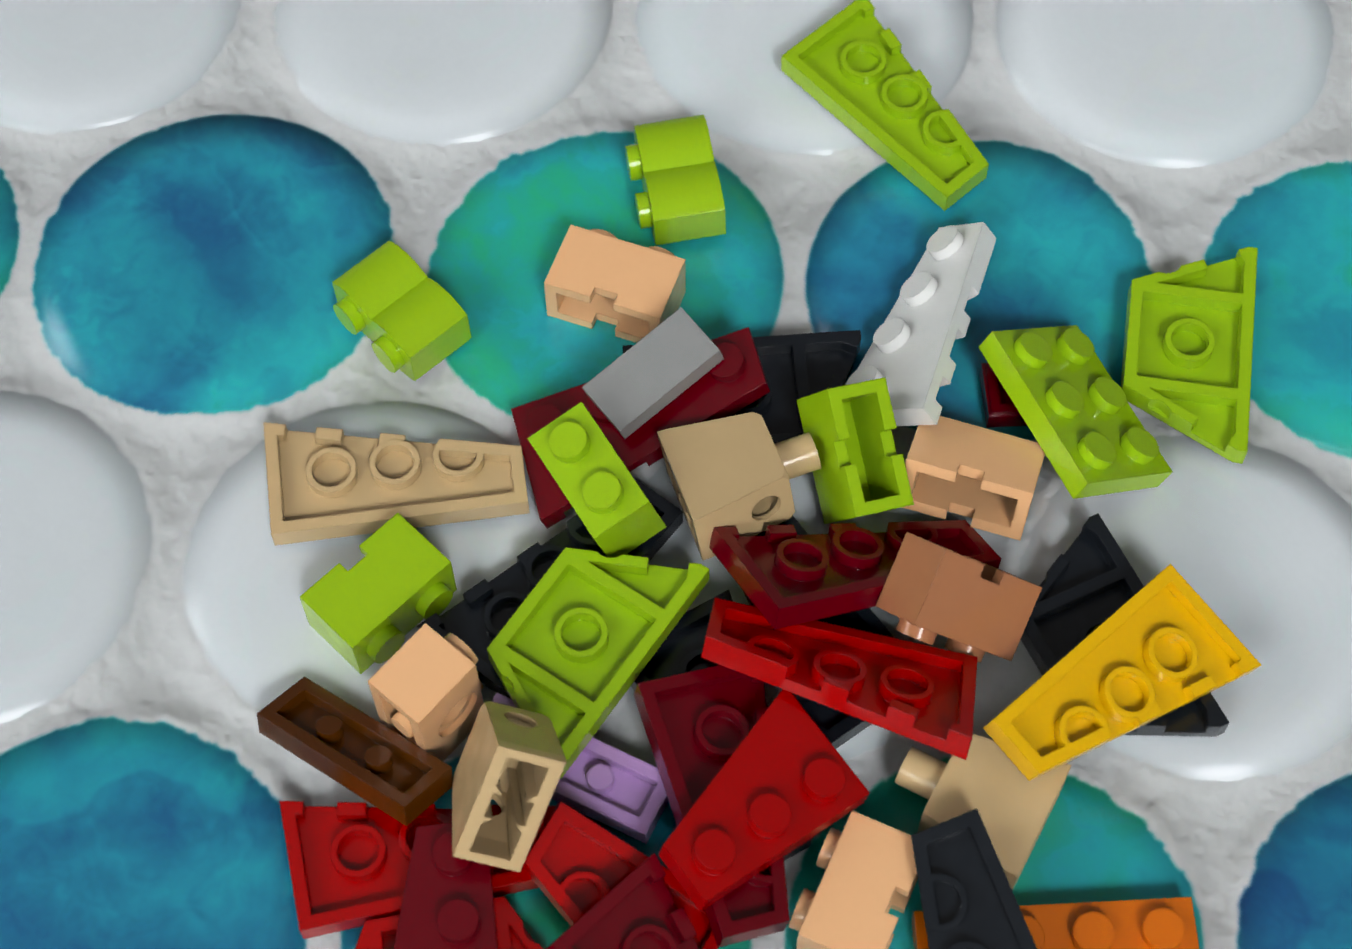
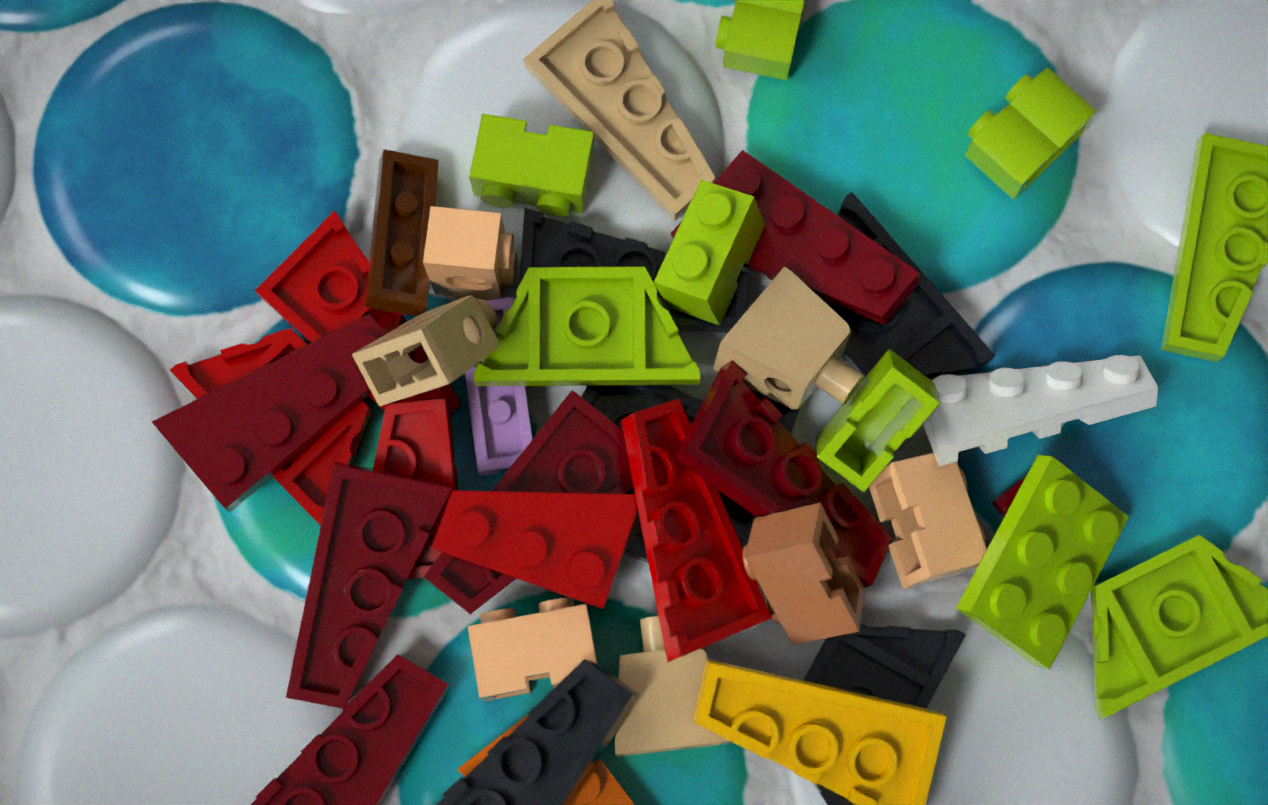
camera: 55 degrees right, 15 degrees up
light nougat brick [544,224,686,343] -> none
light grey tile [582,307,724,439] -> none

